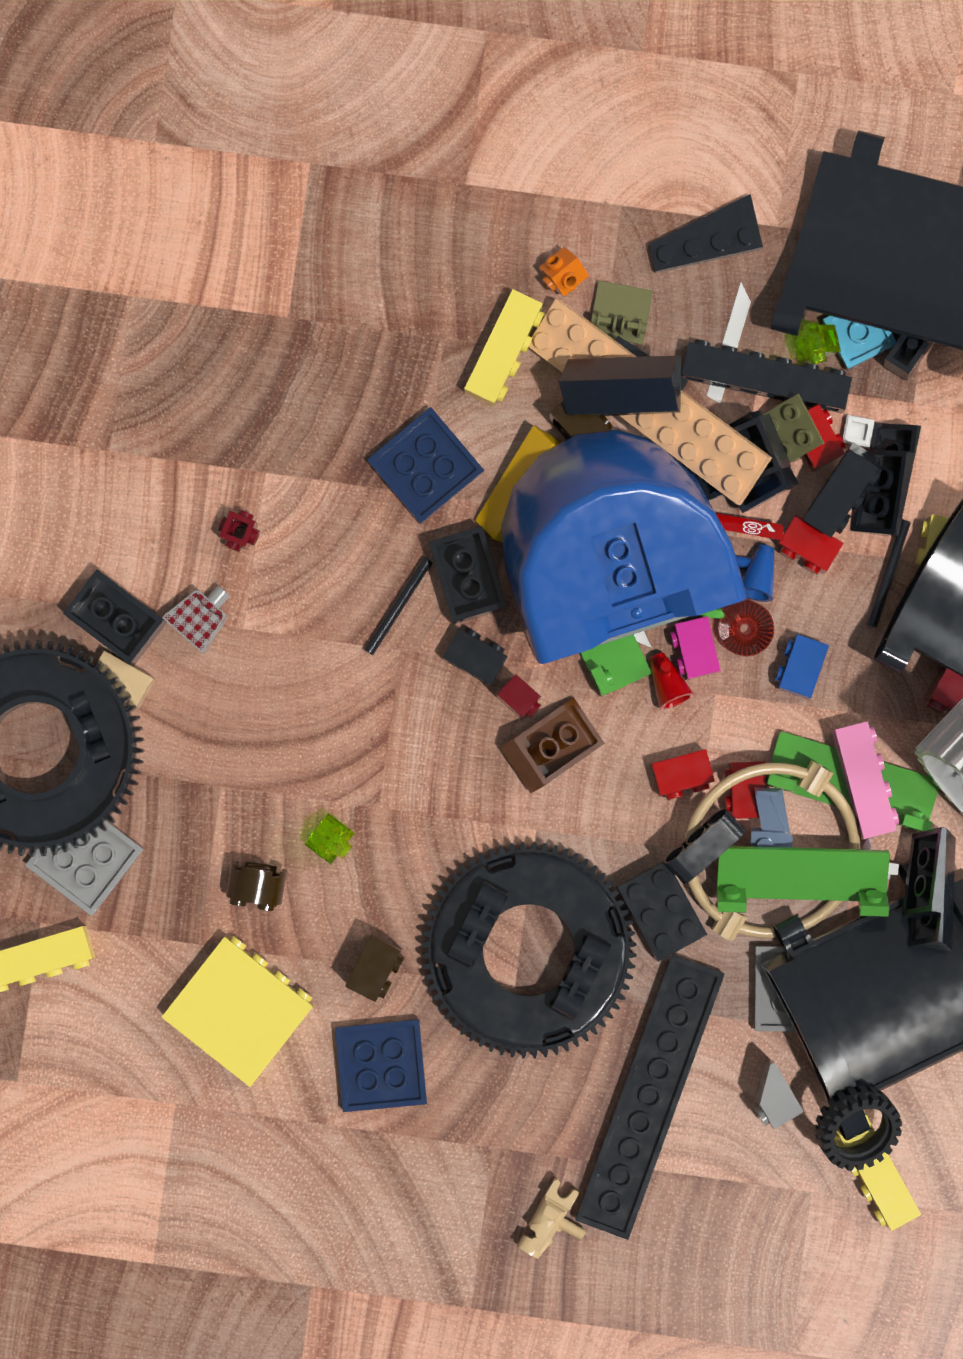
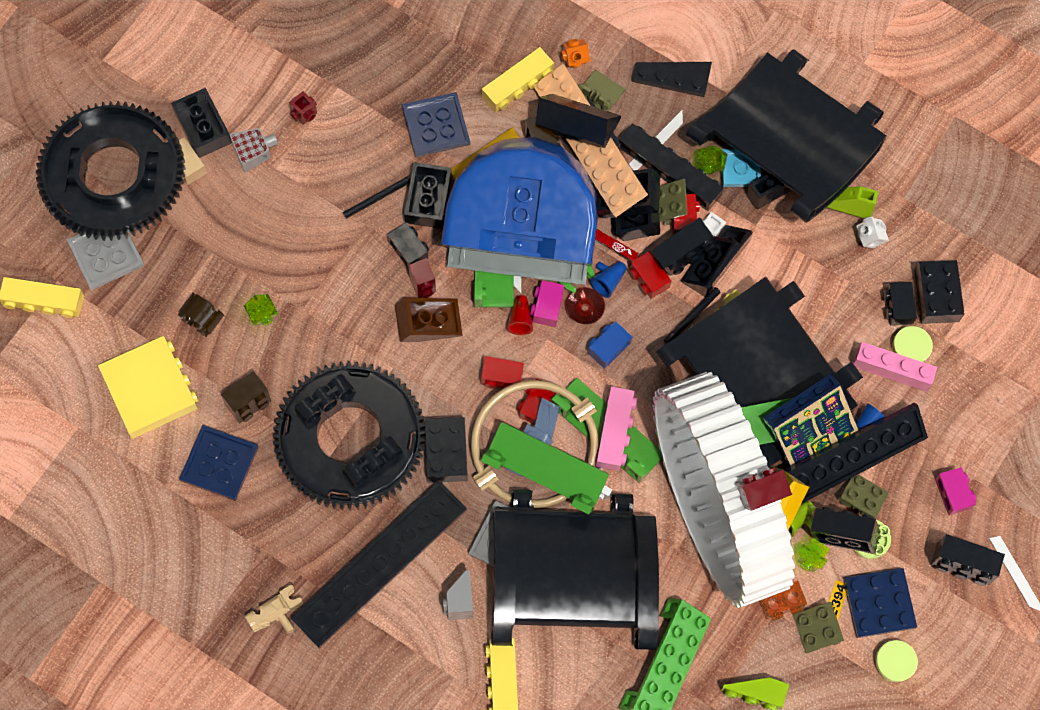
camera: 20 degrees right, 15 degrees down
black beam [665,808,745,884] -> none
black tyre [814,1086,902,1171] -> none
black slope [902,827,956,951] -> none

